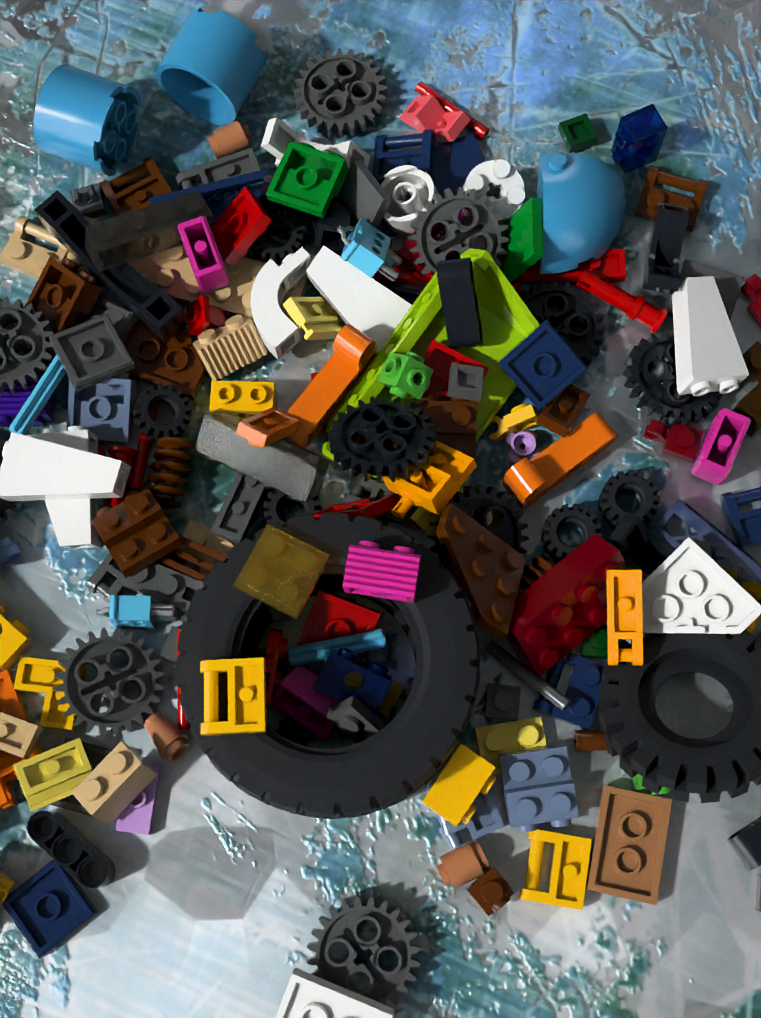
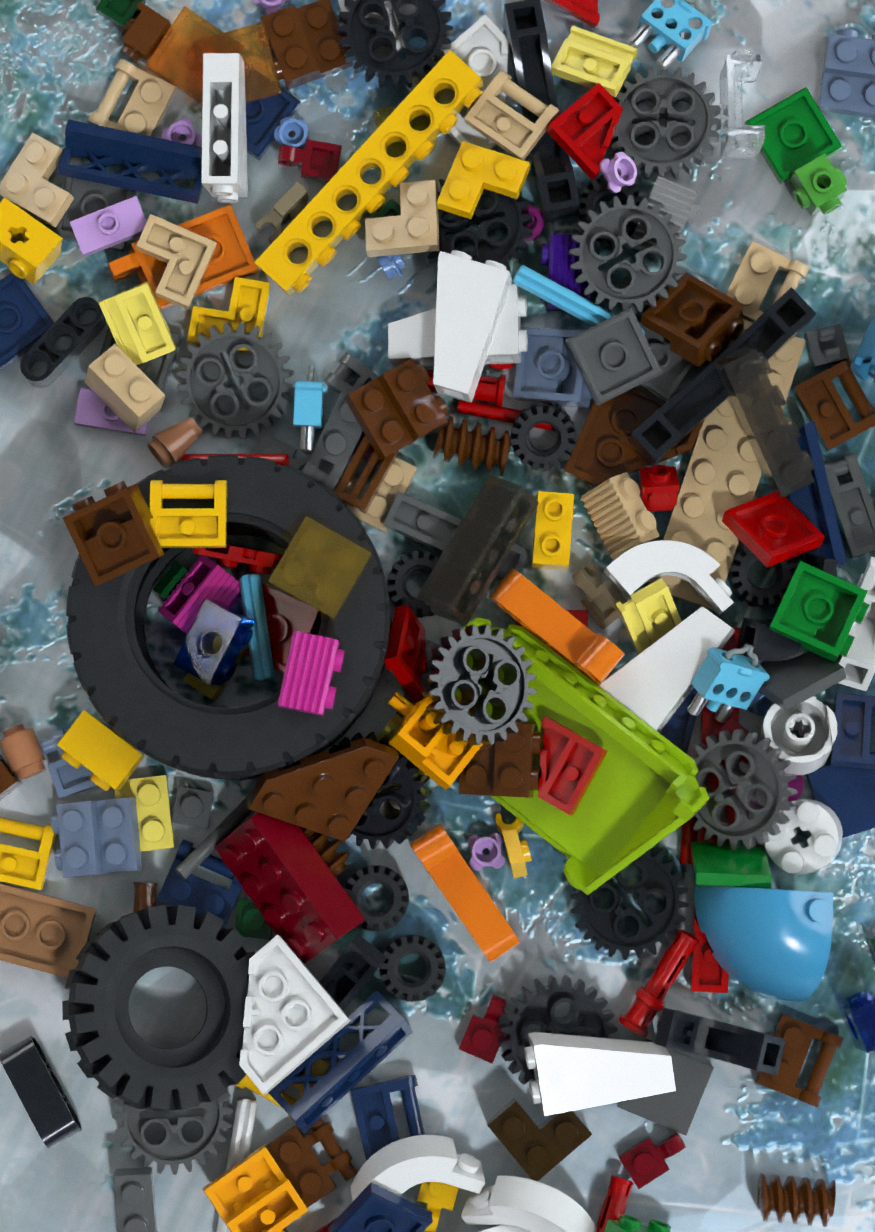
camera: 85 degrees right, 10 degrees up
dark pink brick [177,216,230,293] -> none
orange plate [236,407,299,448] -> none
dark grey plate [327,696,387,743] -> none
bright green brick [377,351,434,401] -> none
black beam [437,257,483,349] -> none
dark grey plate [448,363,484,401] -> none
dark blue tile [497,320,588,411] -> none
reddish brown plate [537,384,591,438] -> none
light orange plate [606,569,643,666] -> none
dark pink brick [691,408,751,486] -> none
none -> reddish brown plate [63,481,164,587]
none -> dark tan plate [572,561,627,630]

